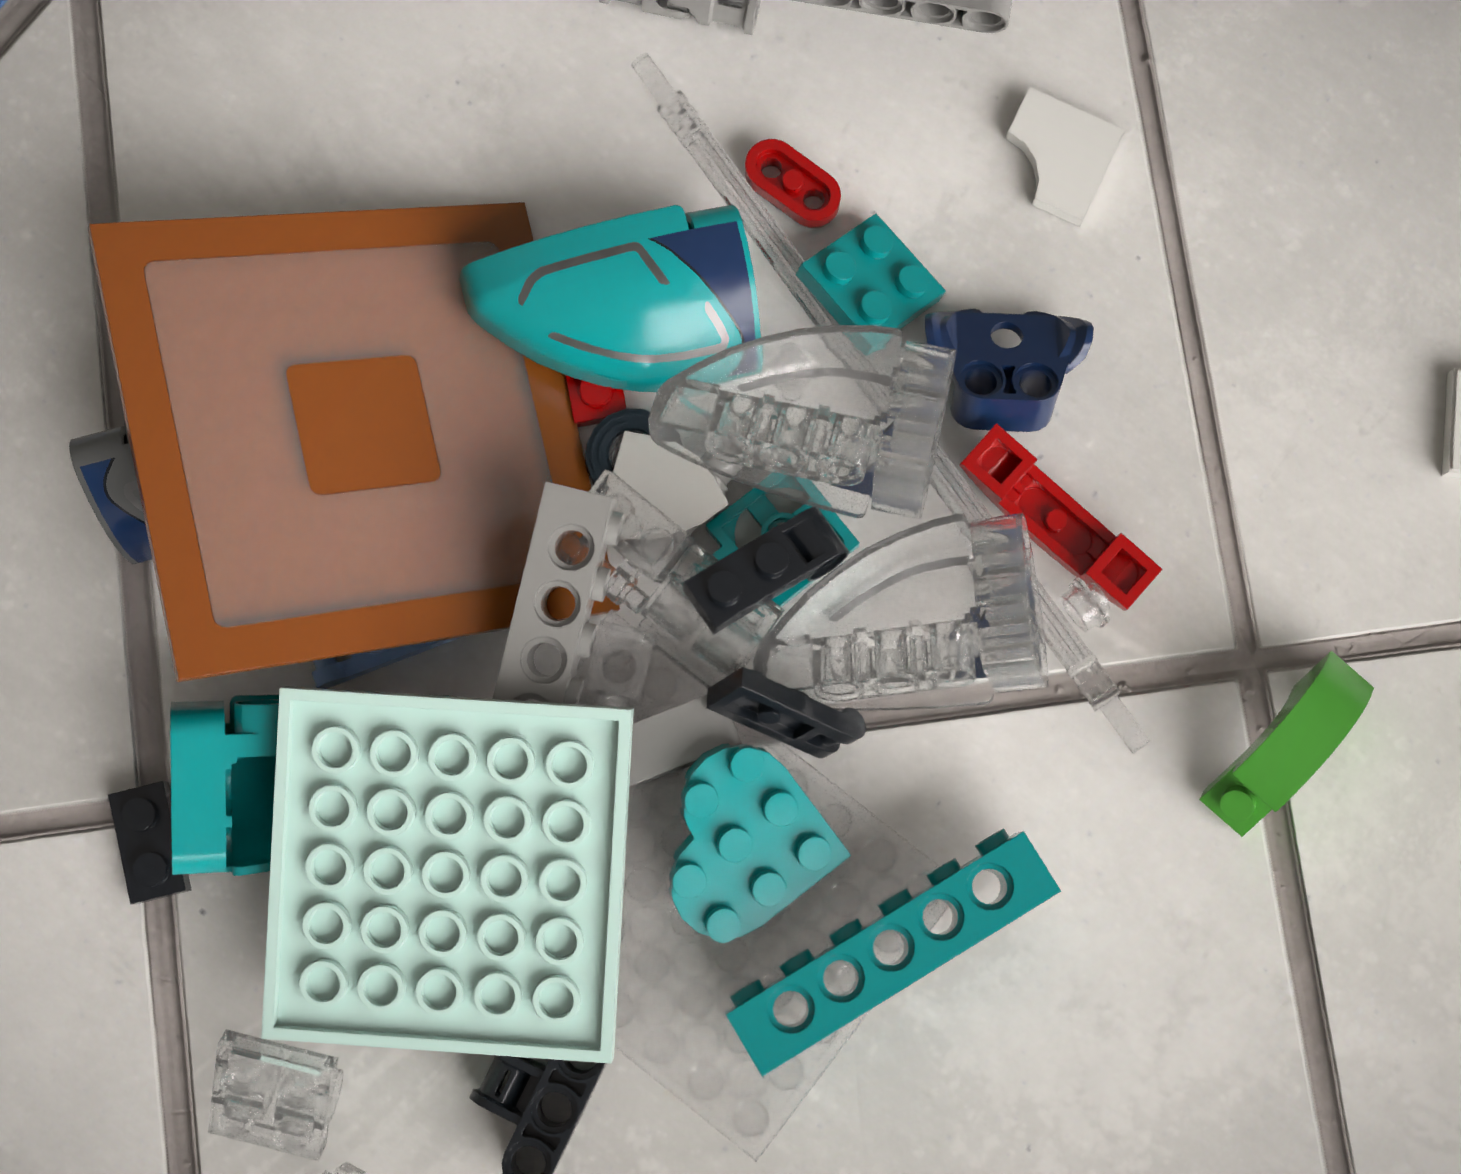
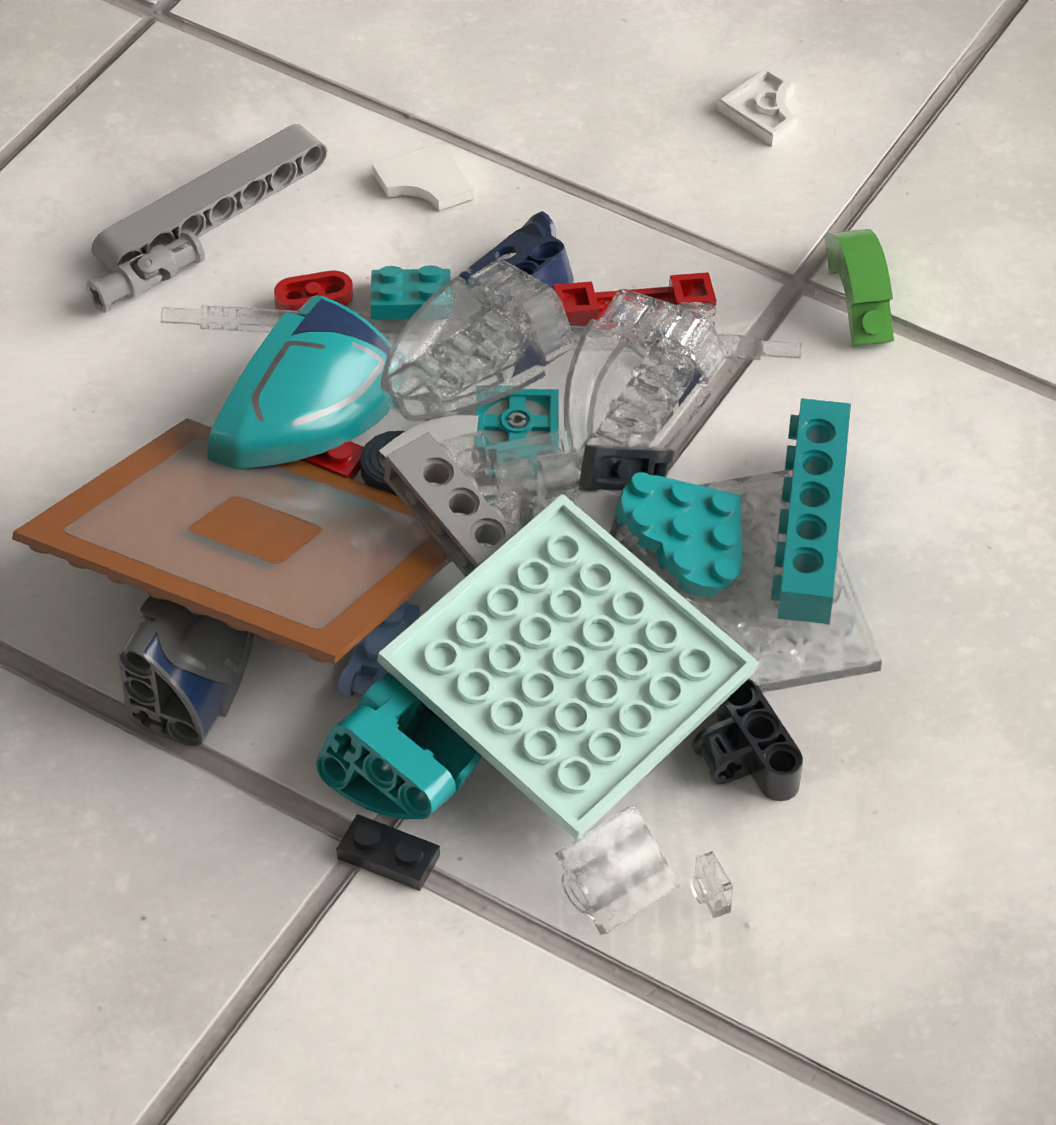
camera: 50 degrees left, 30 degrees down
black plate [682,507,850,635] -> none

